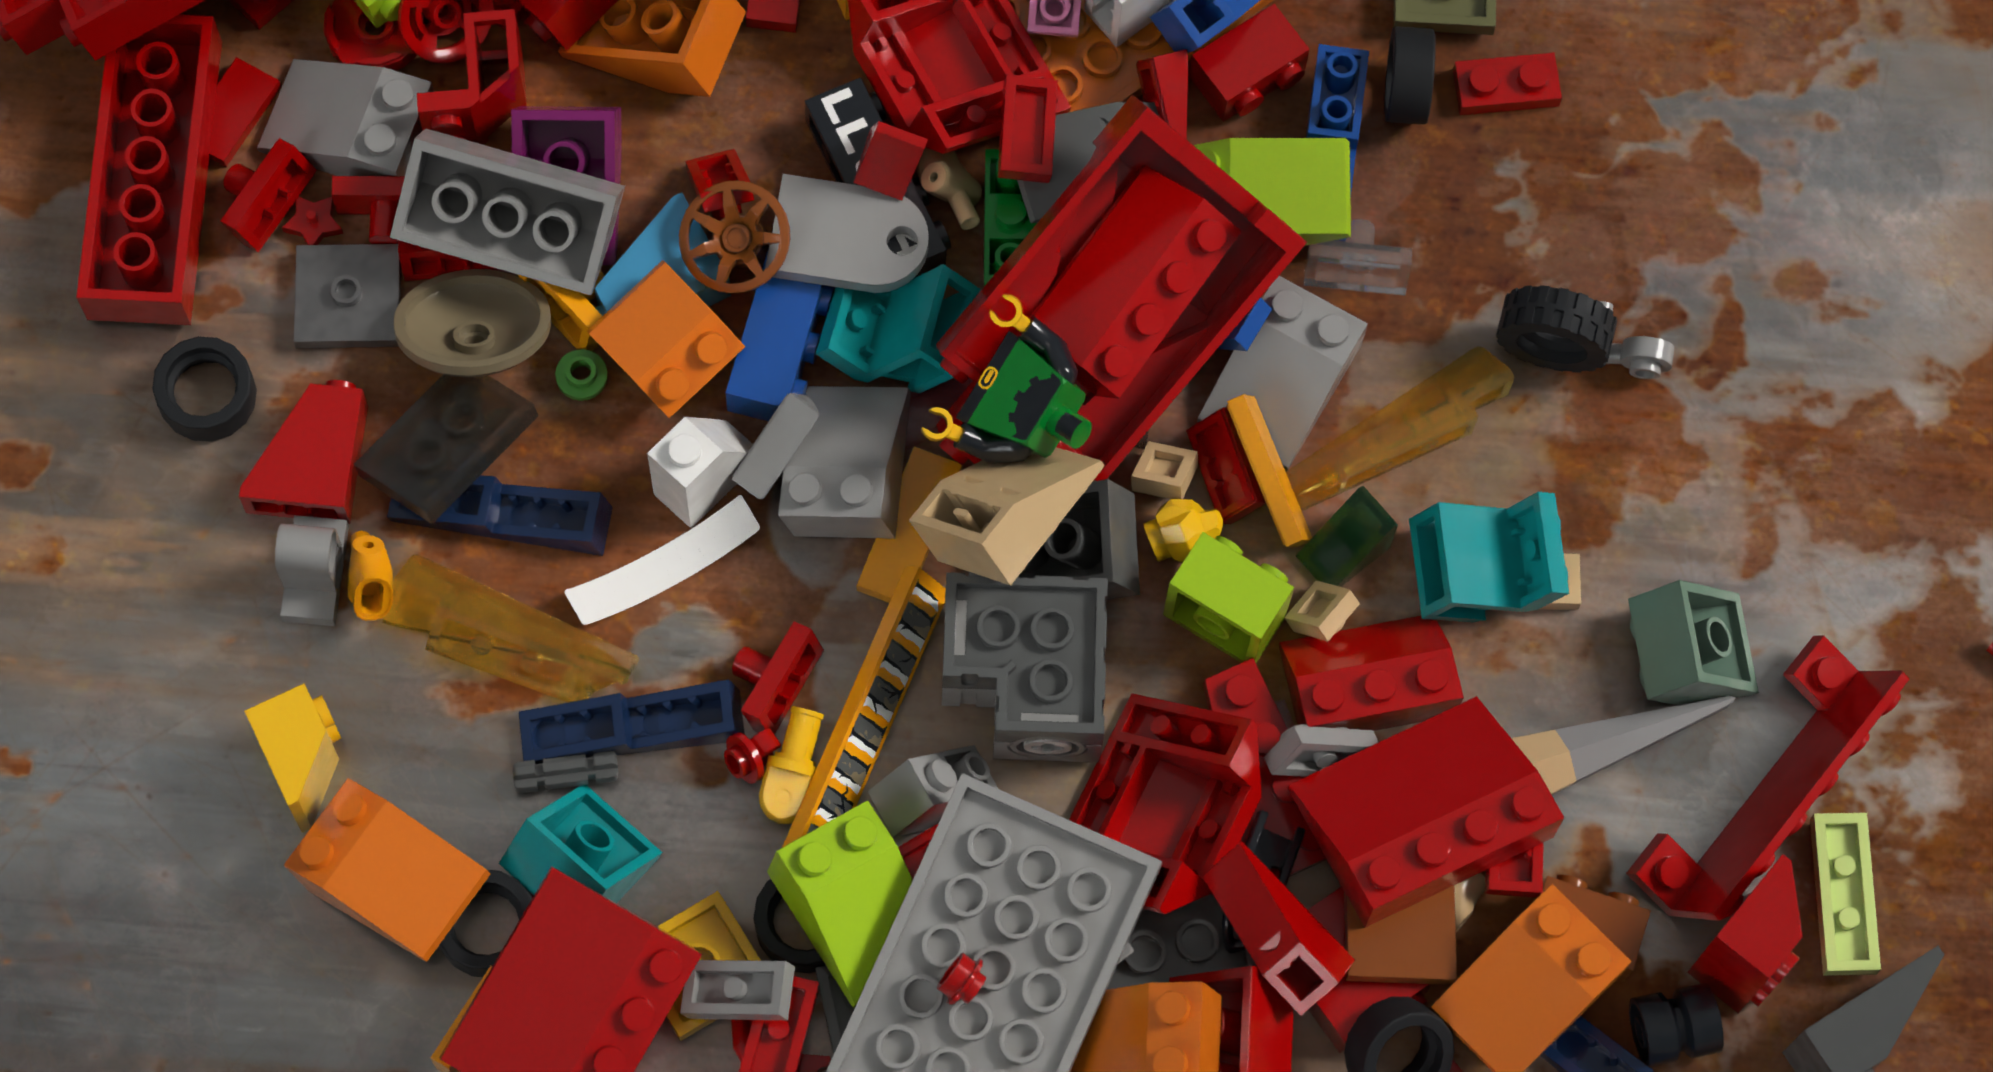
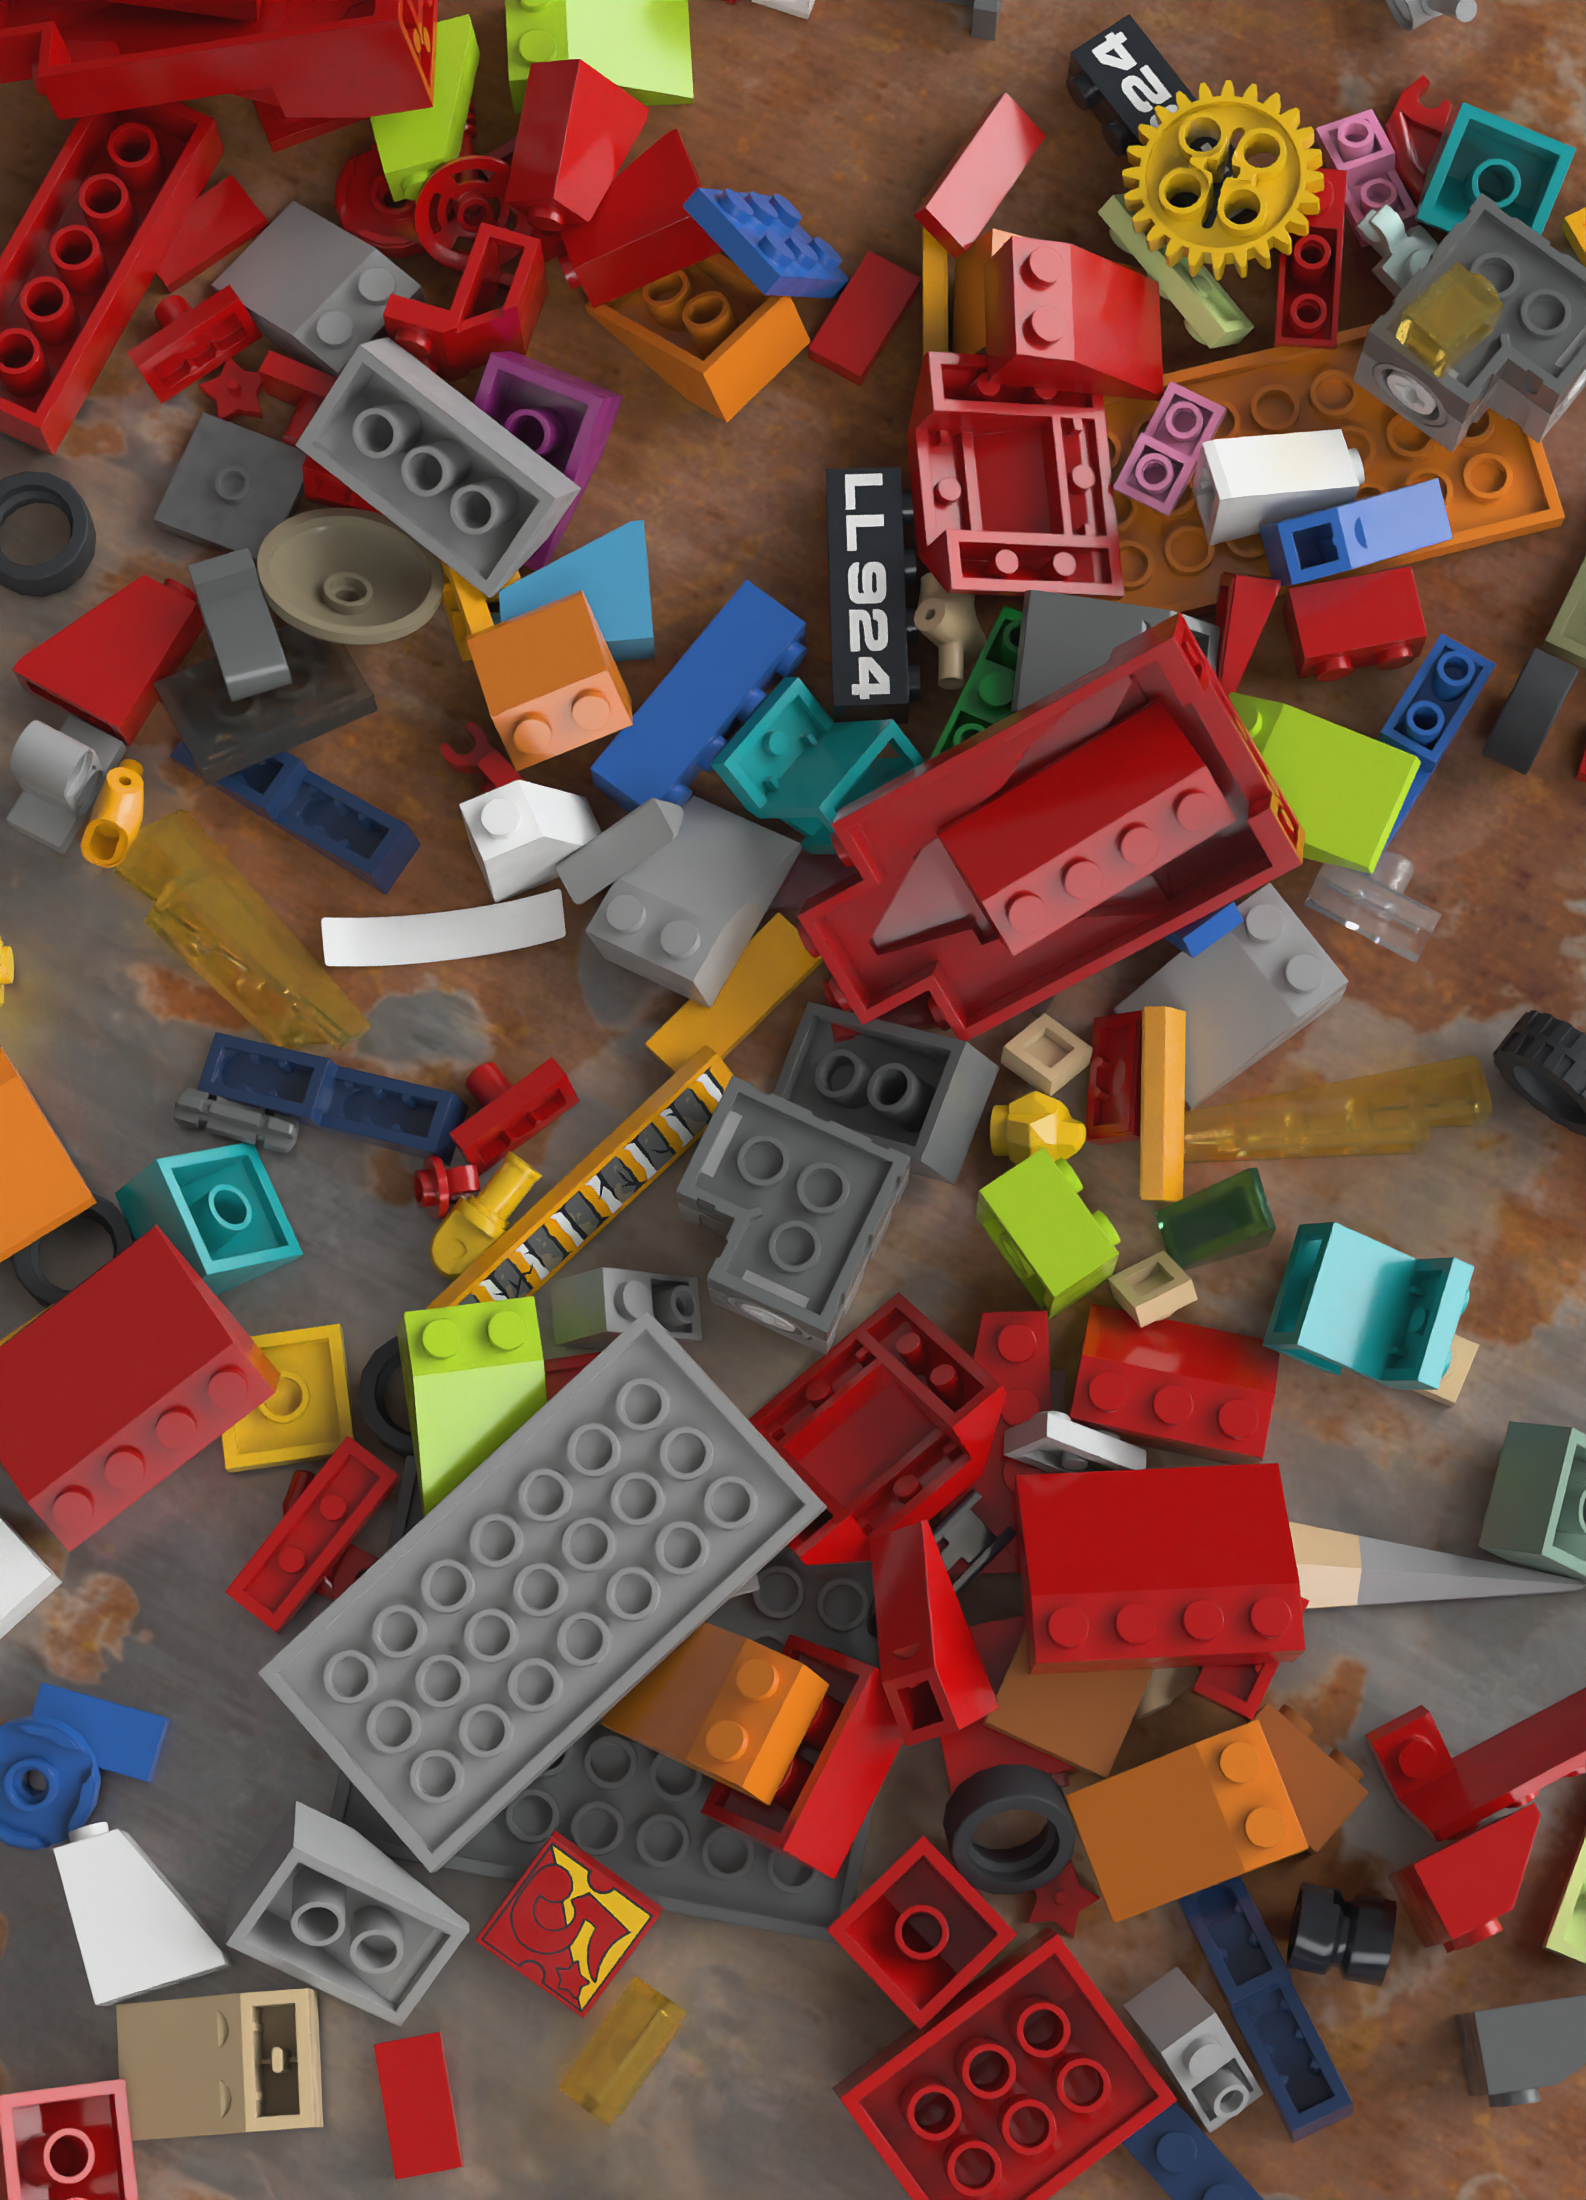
camera: 30 degrees right, 5 degrees up
bright green plate [555,349,608,401] -> none
dark orange wheel [679,181,791,294] -> none
light grey plate [680,960,795,1020] -> none
red tile [685,148,754,221] -> none
light grey tile [765,174,929,293] -> none
red slope [853,121,928,201] -> none
tan slope [909,447,1105,586] -> none
torso [921,294,1092,464] -> none
red plate [937,953,987,1005] -> none
red tile [998,74,1058,183] -> none
none -> dark grey tile [188,547,292,702]
none -> red plate [440,721,525,795]

